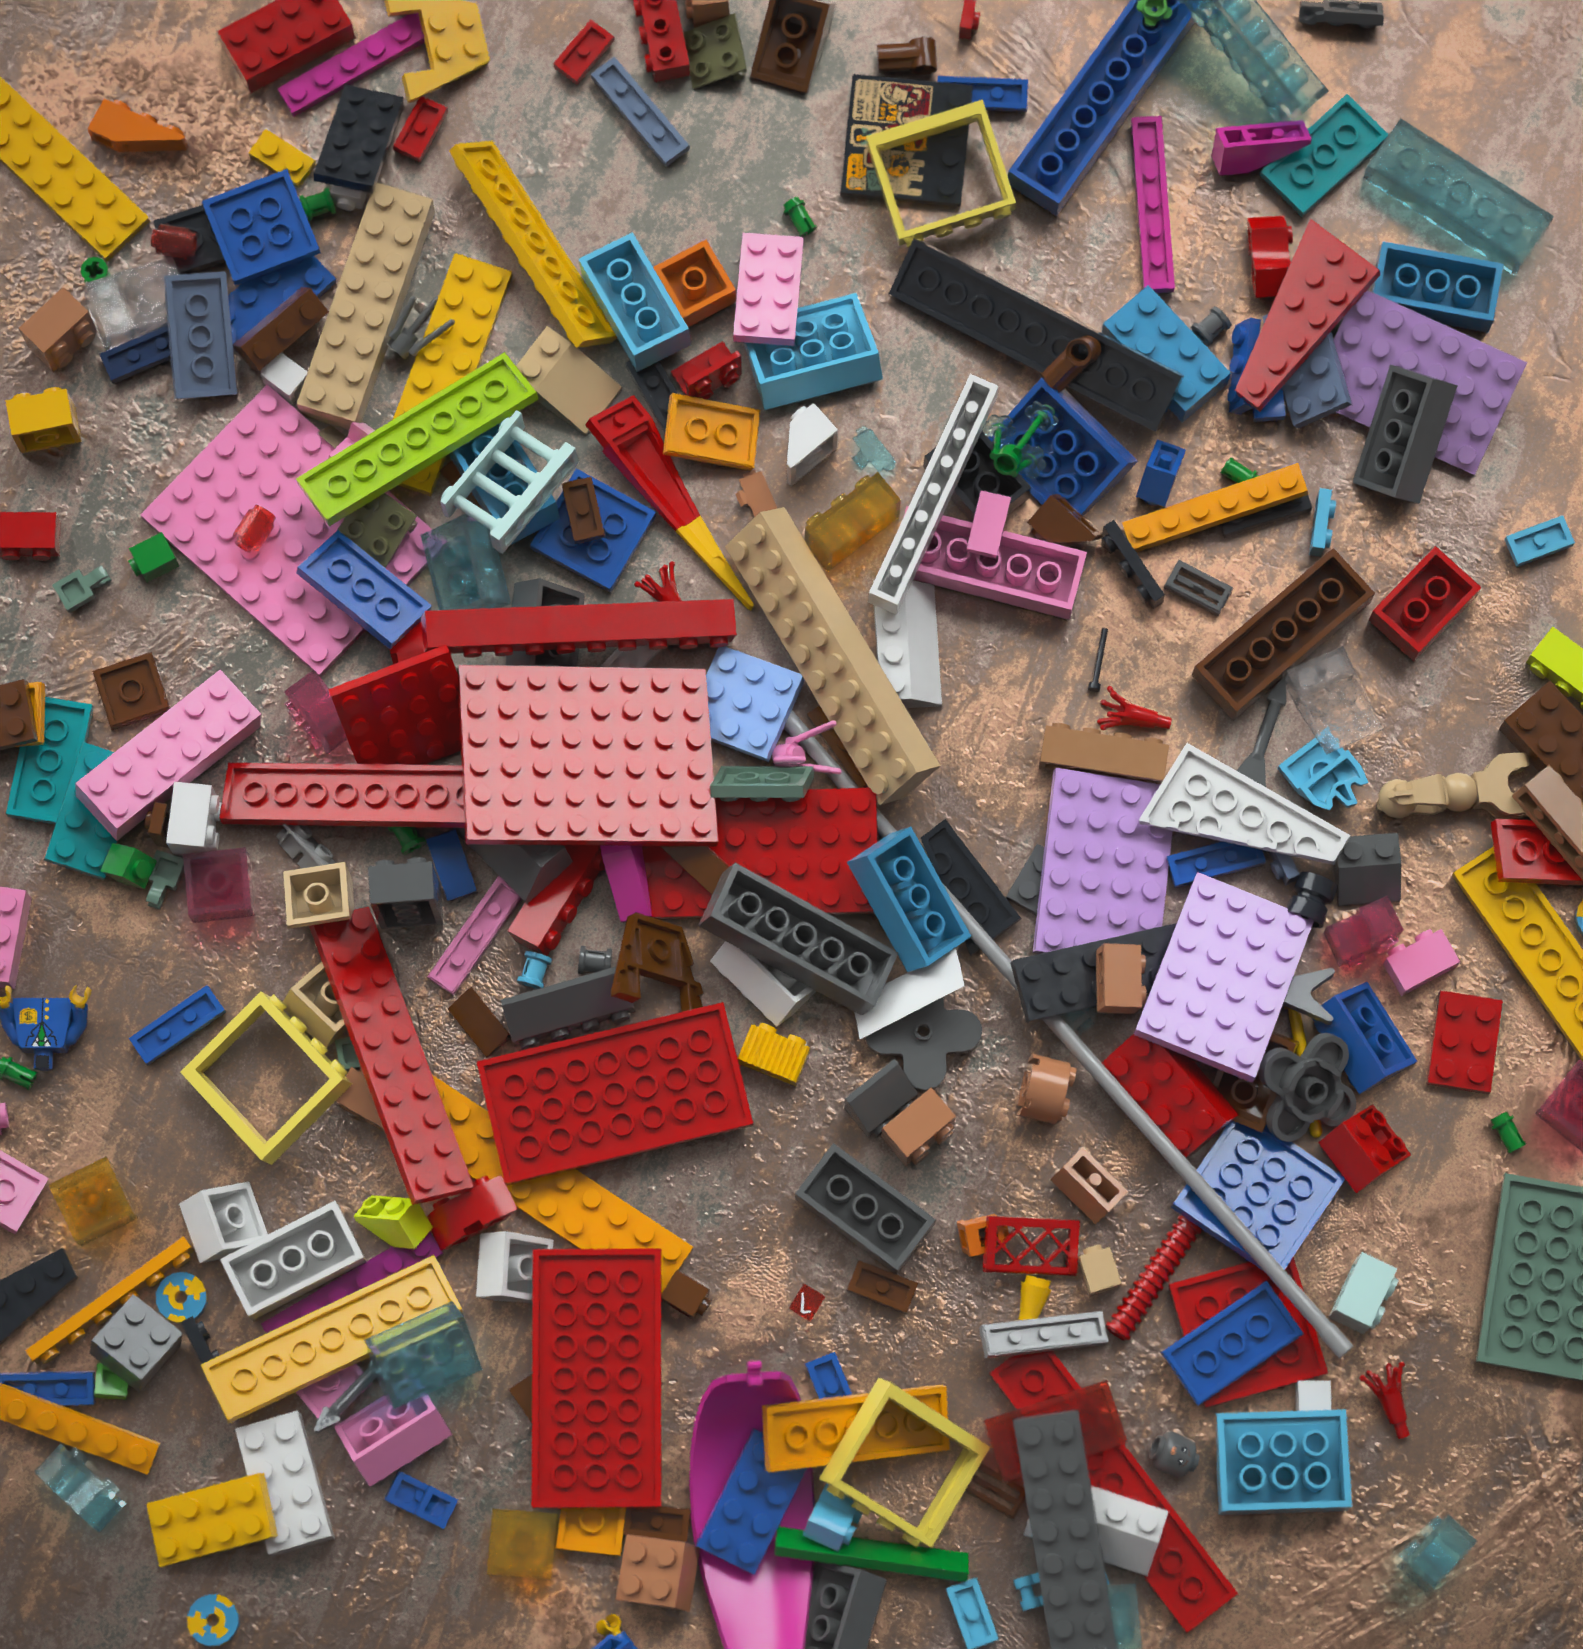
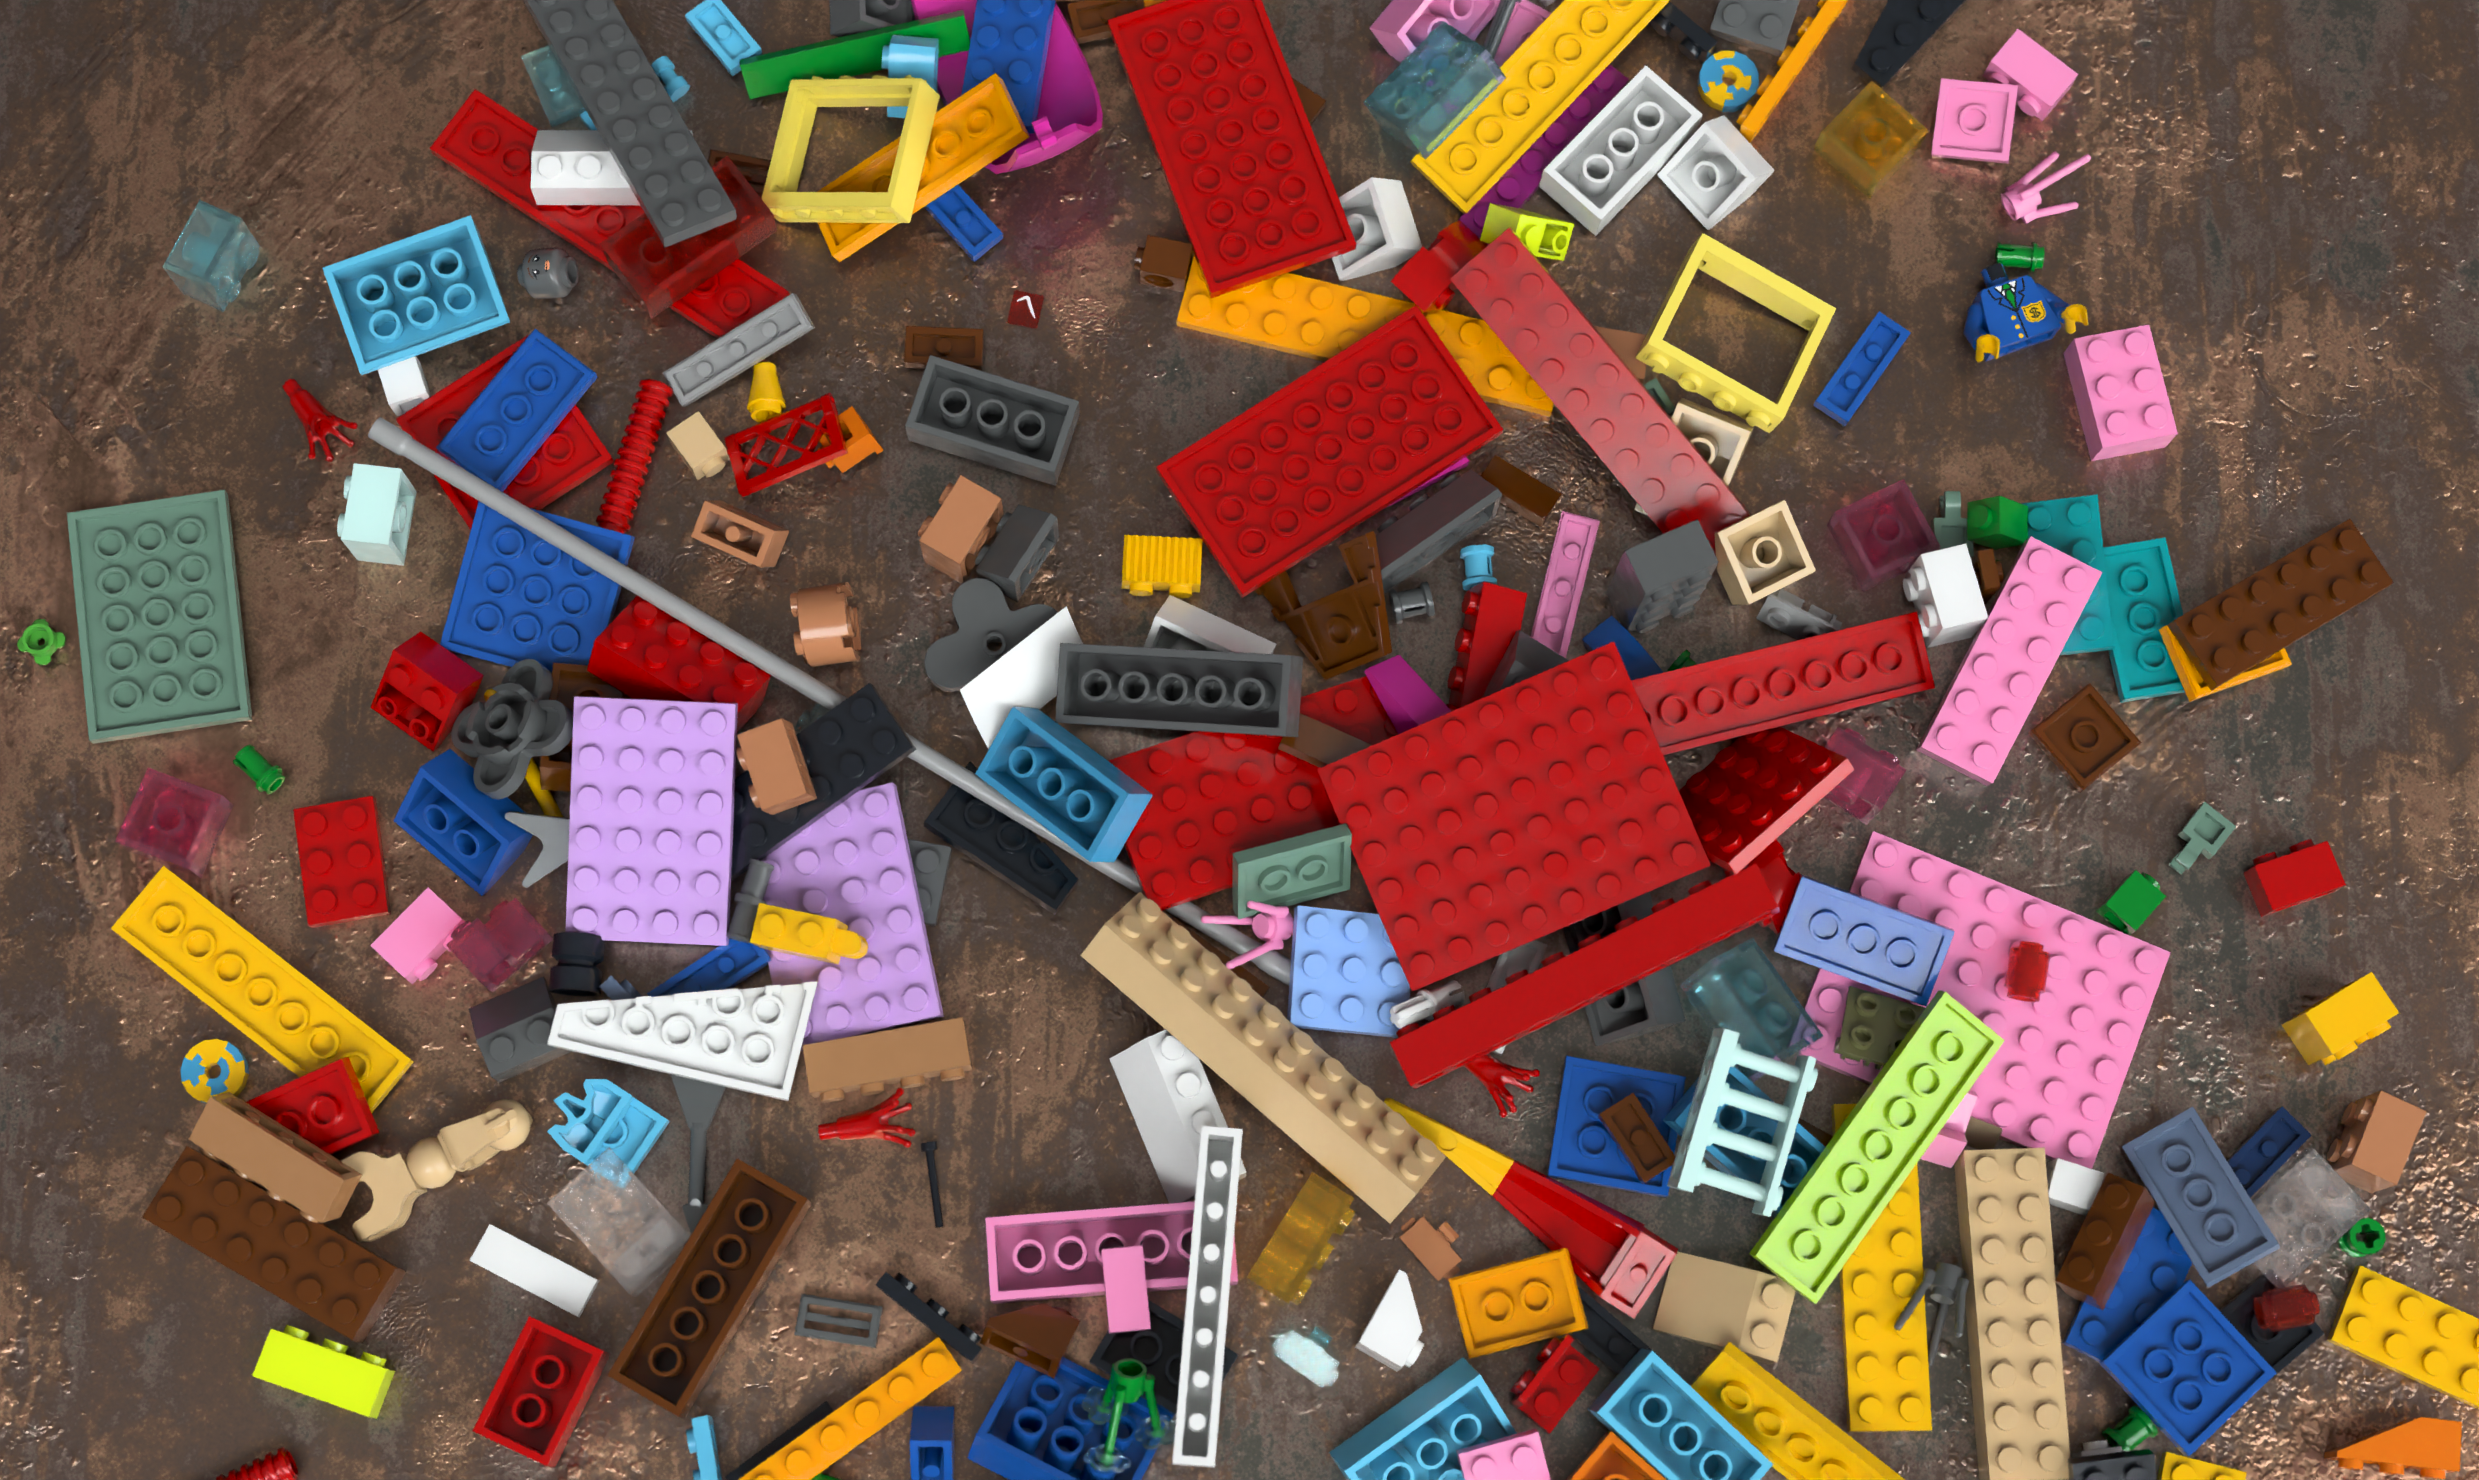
camera: 155 degrees right, 0 degrees up
none -> white tile [470,1224,599,1318]
none -> dark grey pin [726,859,774,944]
none -> yellow brick [750,903,868,965]
none -> white axle [1390,980,1465,1029]

